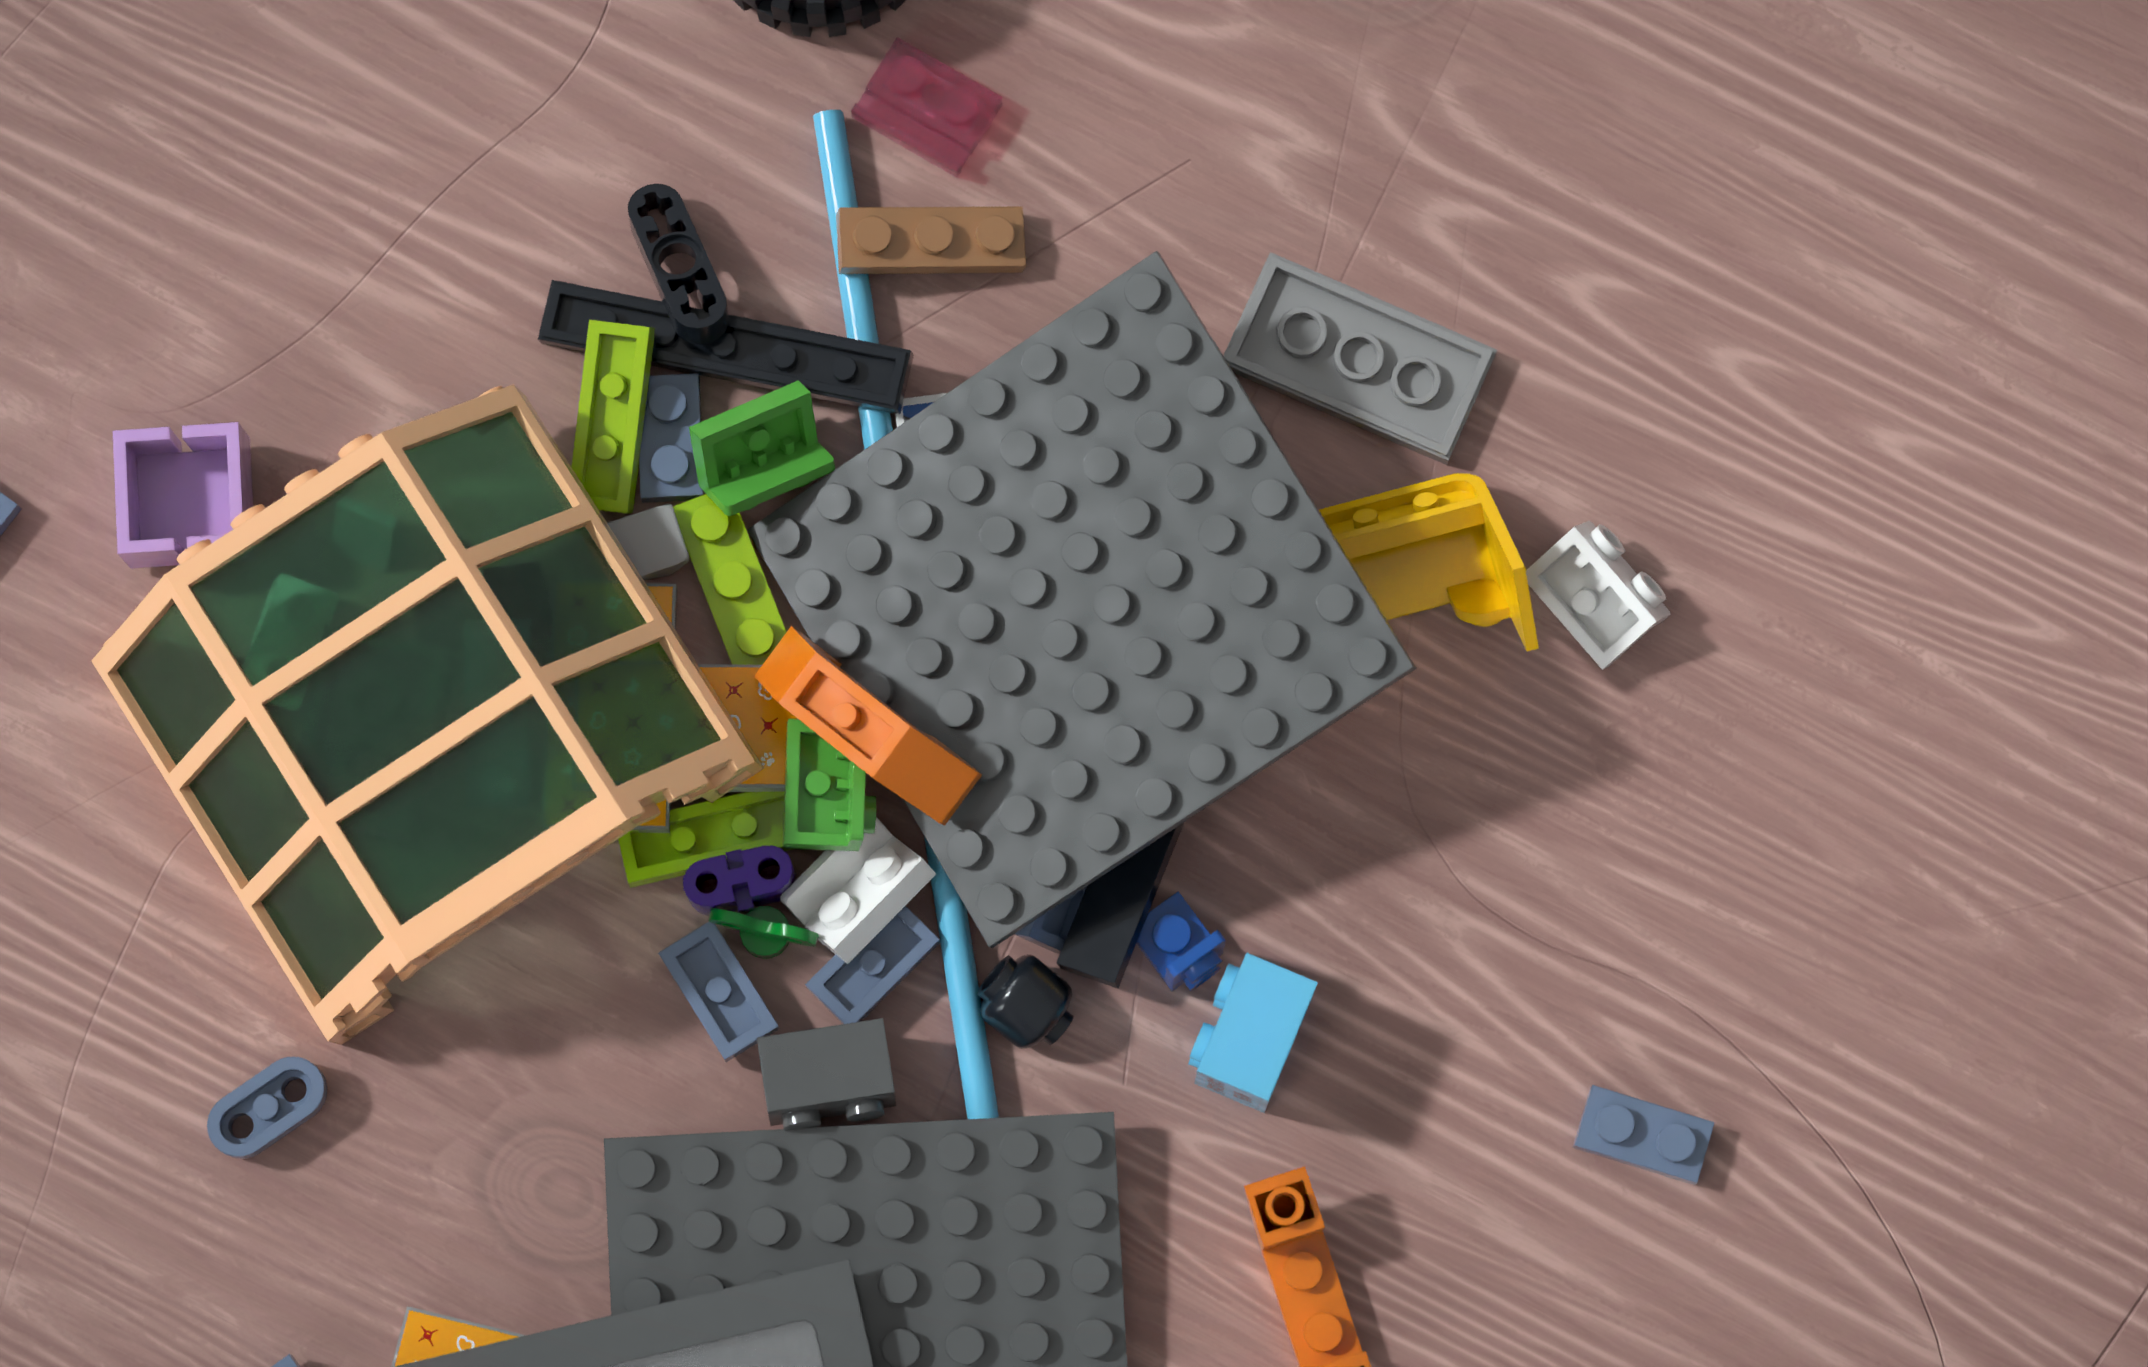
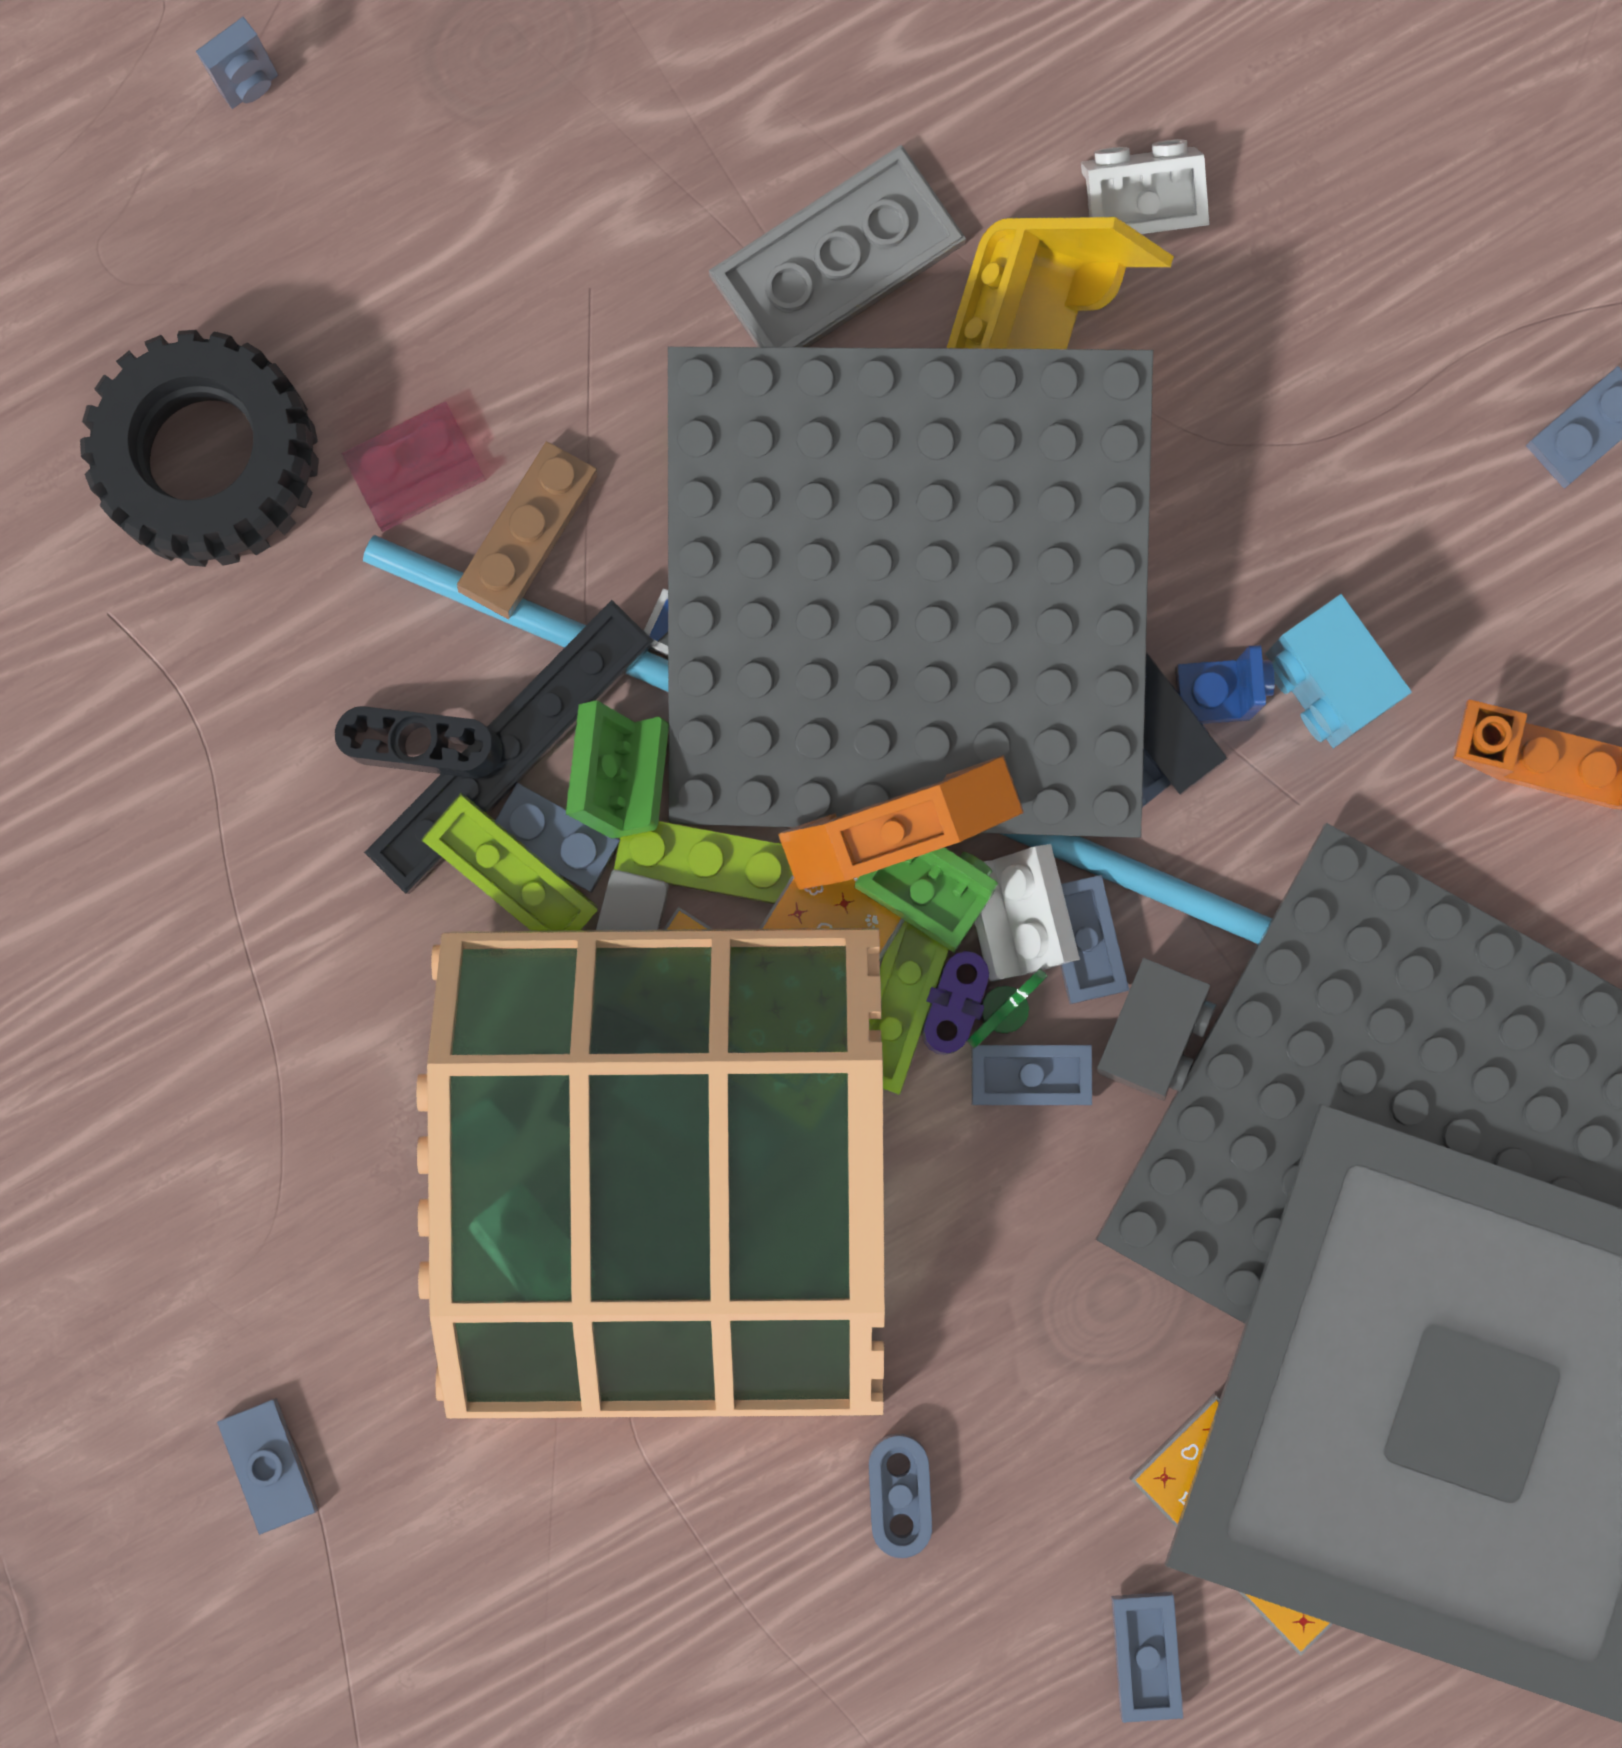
camera: 55 degrees left, 5 degrees up
lavender piece [113,422,255,568] -> none
black head [977,955,1074,1049] -> none

